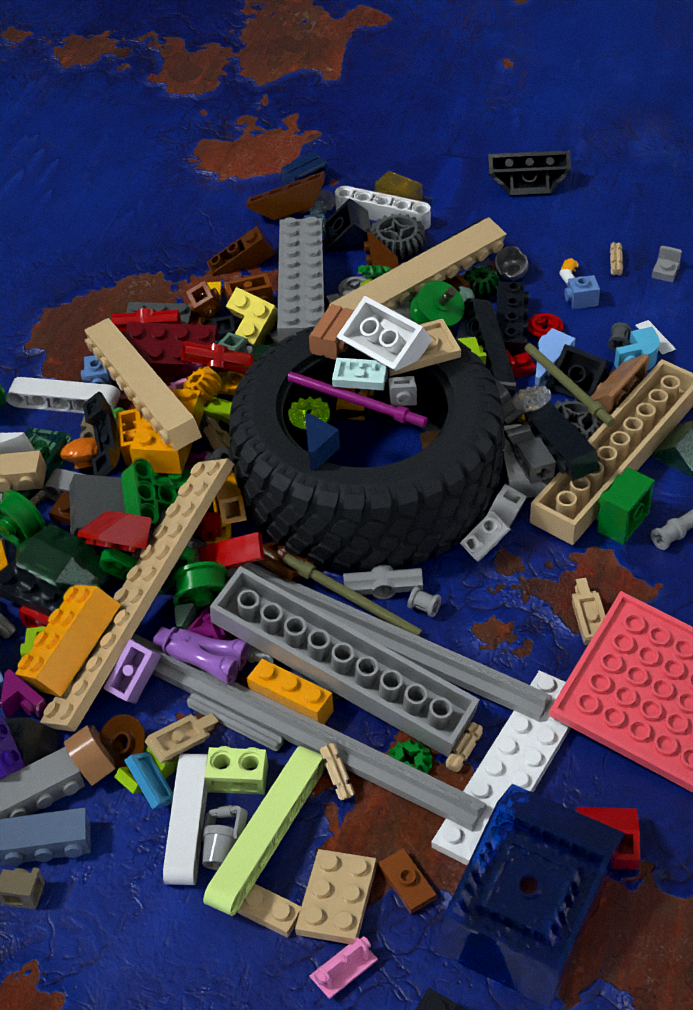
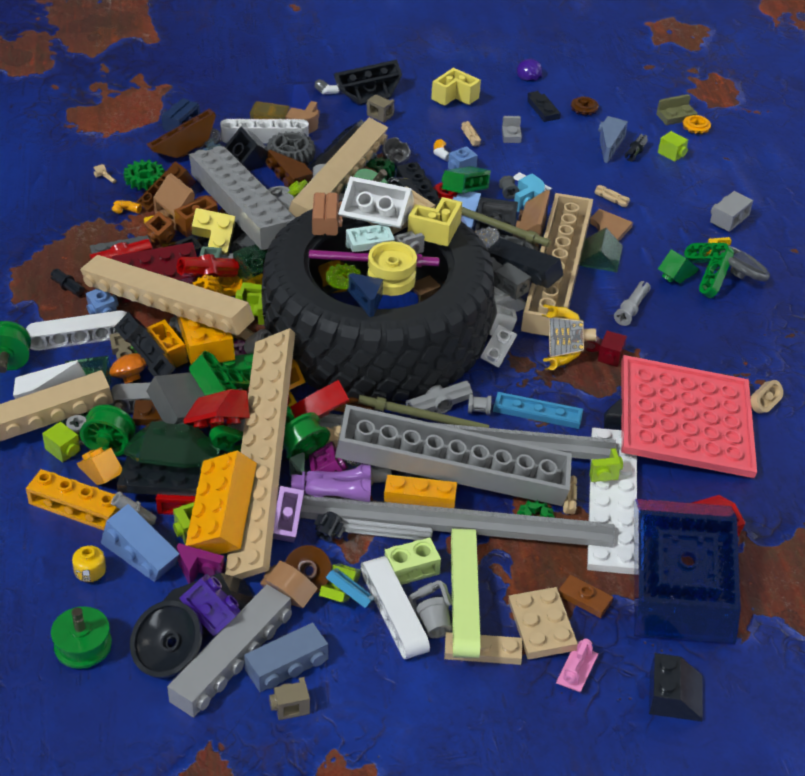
camera: 30 degrees left, 5 degrees down
tan hinge [145,713,218,764] -> none
tan axle [320,743,355,800] -> none
green gear [358,265,392,278] -> none
tan hinge [572,578,606,645] -> none
green brick [596,467,655,545] -> none
none -> black axle [50,268,85,297]
none -> tan hand [93,164,116,184]
none -> light orange arm [112,200,142,214]
none -> green gear [123,159,164,190]
none -> medium nougat slope [153,173,195,231]
none -> medium nougat brick [285,101,320,133]
none -> arm [314,79,339,95]
none -> black gear [314,512,345,542]
none -> dark tan brick [366,95,395,123]
none -> light yellow wheel [367,241,417,296]
none -> light yellow brick [408,197,462,246]
none -> light yellow brick [431,68,481,105]
none -> green brick [442,166,491,193]
none -> dark azure tile [493,392,583,429]
none -> torso [542,304,596,370]
none -> dark red brick [586,331,627,367]
none -> lime bracket [589,448,623,482]
none -> black slope [604,399,622,430]

